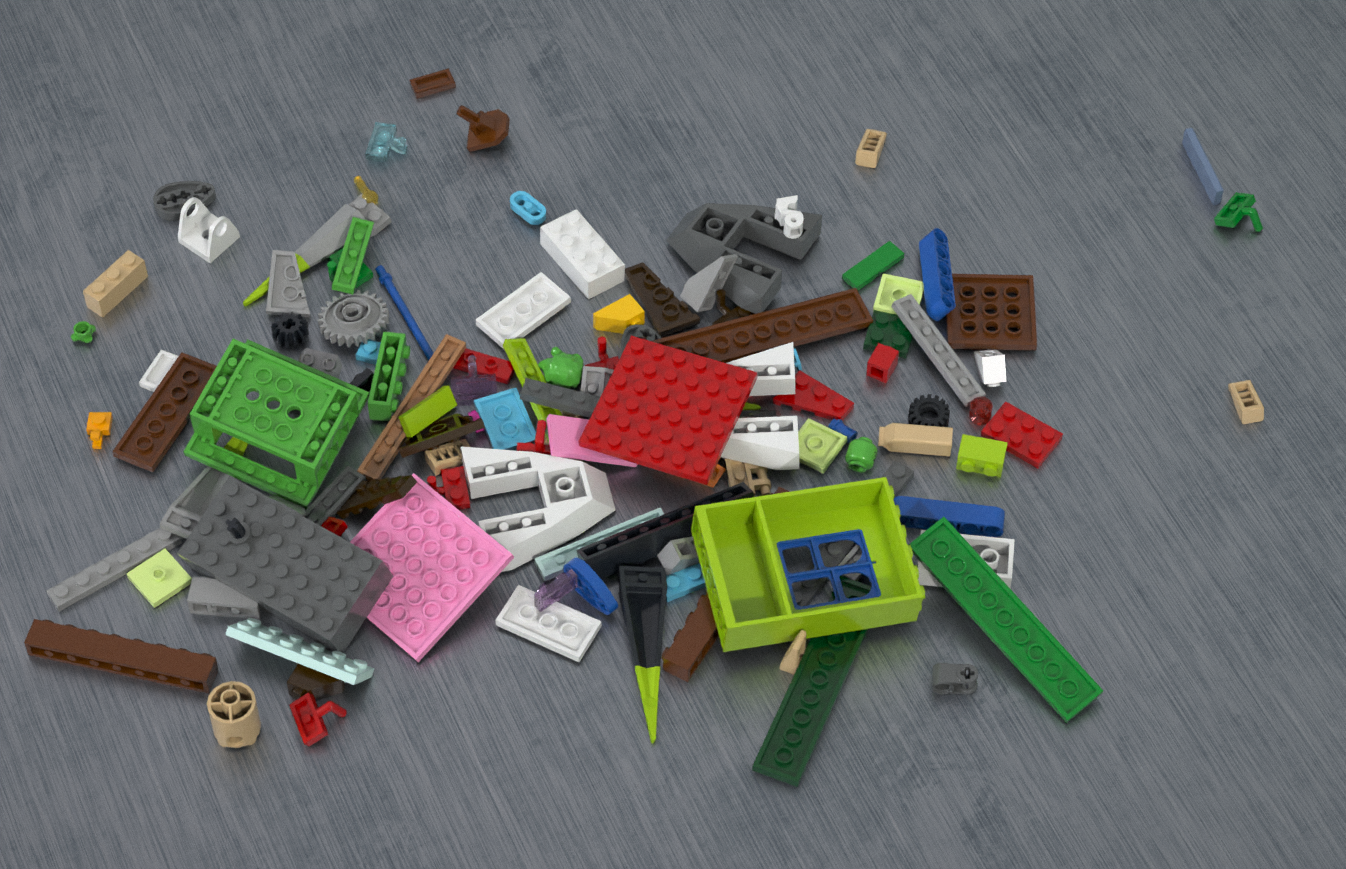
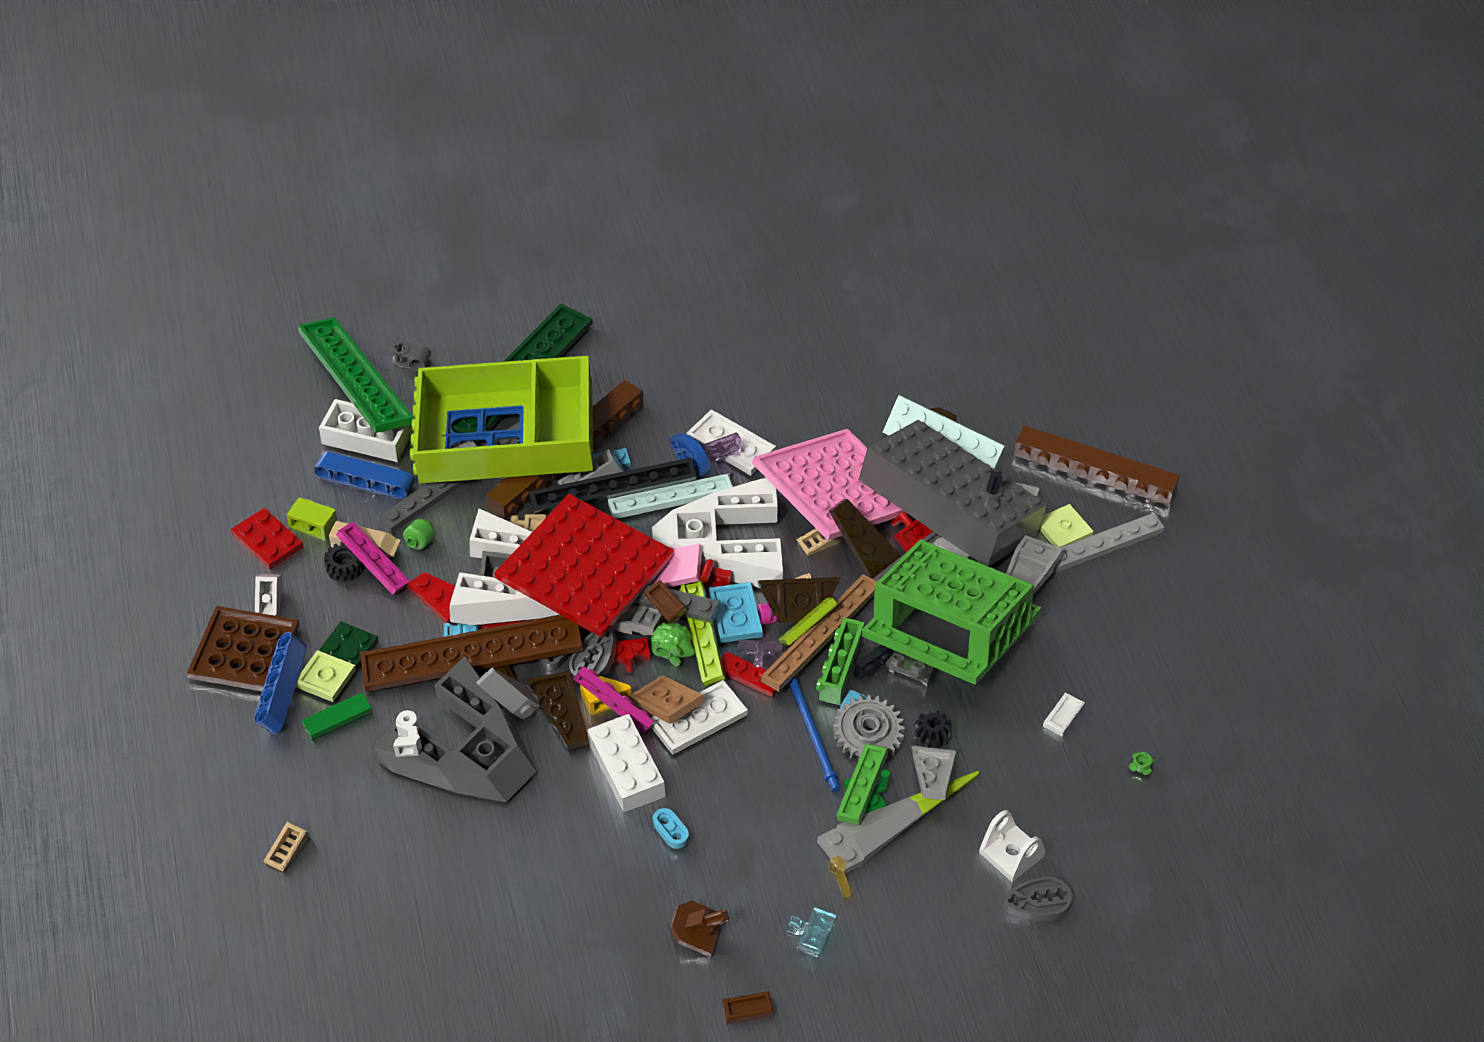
camera: 170 degrees left, 5 degrees down
tan brick [83,250,148,318] -> none
light orange plate [86,412,113,449] -> none
reddish brown plate [112,352,217,472] -> none
tan cylinder [207,681,261,748] -> none
red plate [289,692,347,747] -> none
red plate [427,466,470,510] -> none
black plate [617,566,667,744] -> none
yellowish green plate [798,418,847,474] -> none
blue pin [828,419,858,444] -> none
red brick [866,343,899,383] -> none
light grey plate [891,294,986,407] -> none
clear red wheel [969,397,993,425] -> none
tan slope [1228,380,1264,424] -> none
none -> dark pink plate [336,522,410,595]
none -> dark pink plate [573,666,654,733]
none -> medium nougat plate [629,675,705,724]
none -> reddish brown tile [643,580,687,624]

